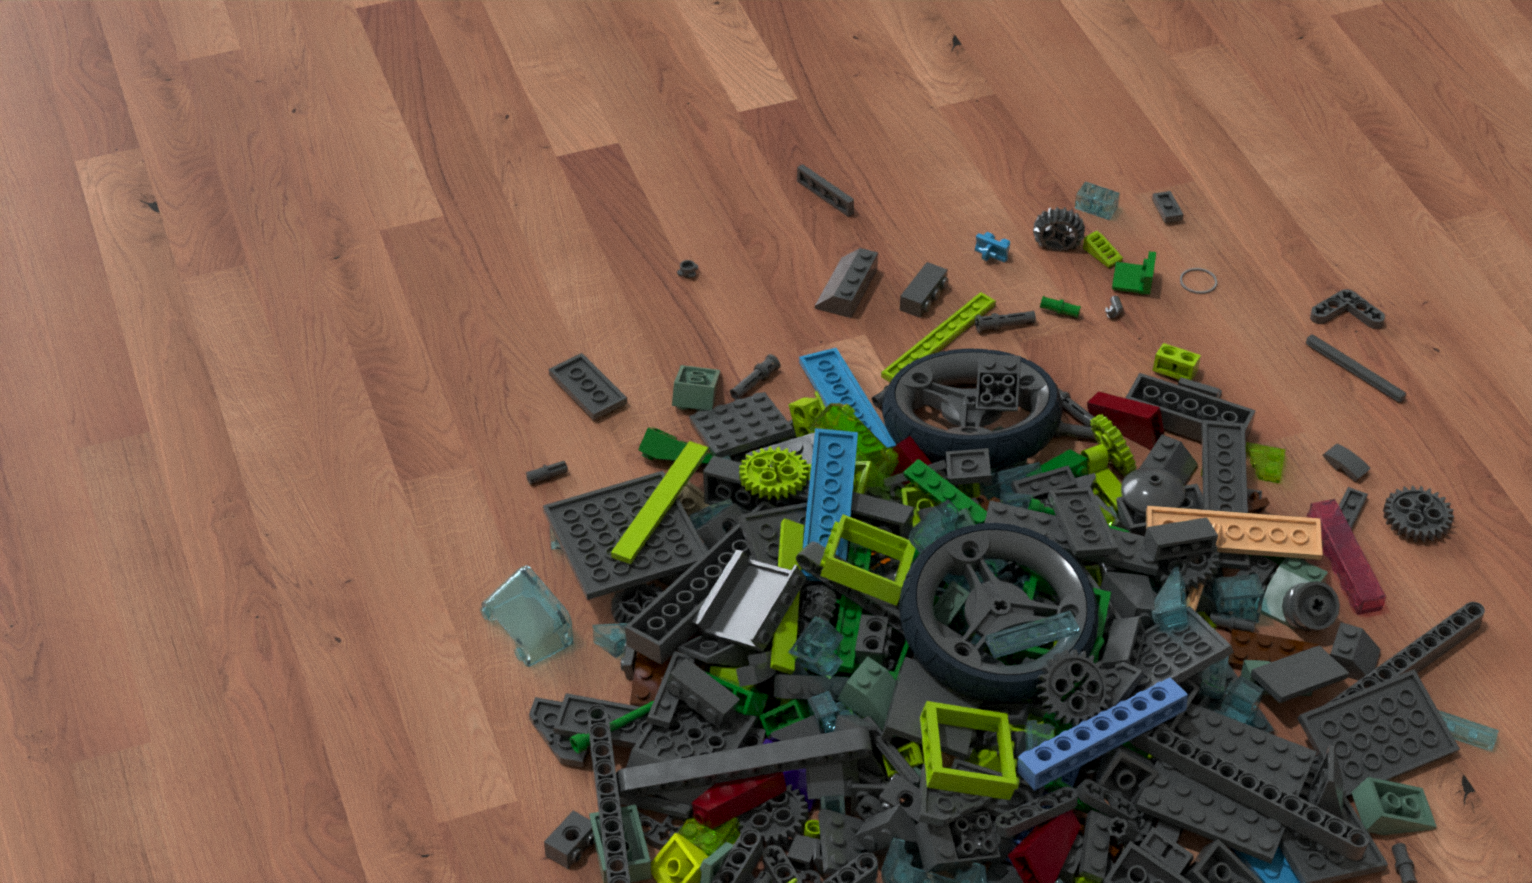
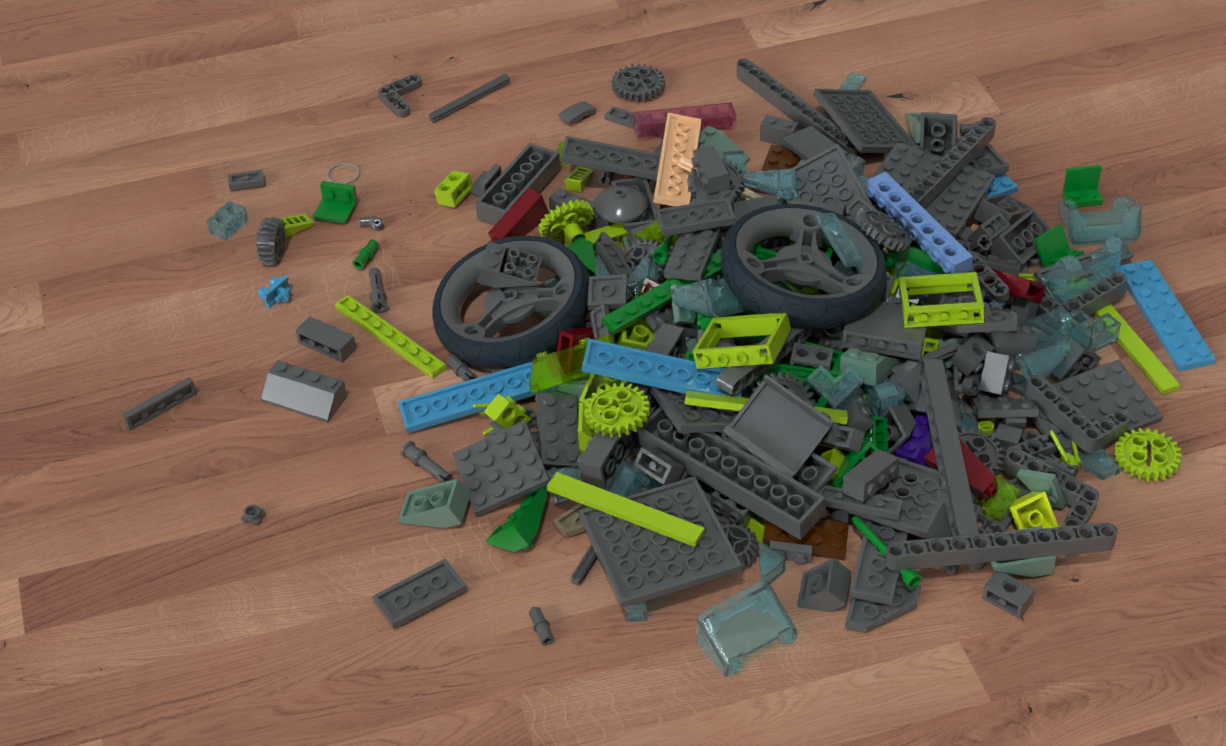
camera: 85 degrees left, 0 degrees up
dark grey wheel [1282,581,1340,631] -> none
none -> dark grey slope [797,558,851,612]

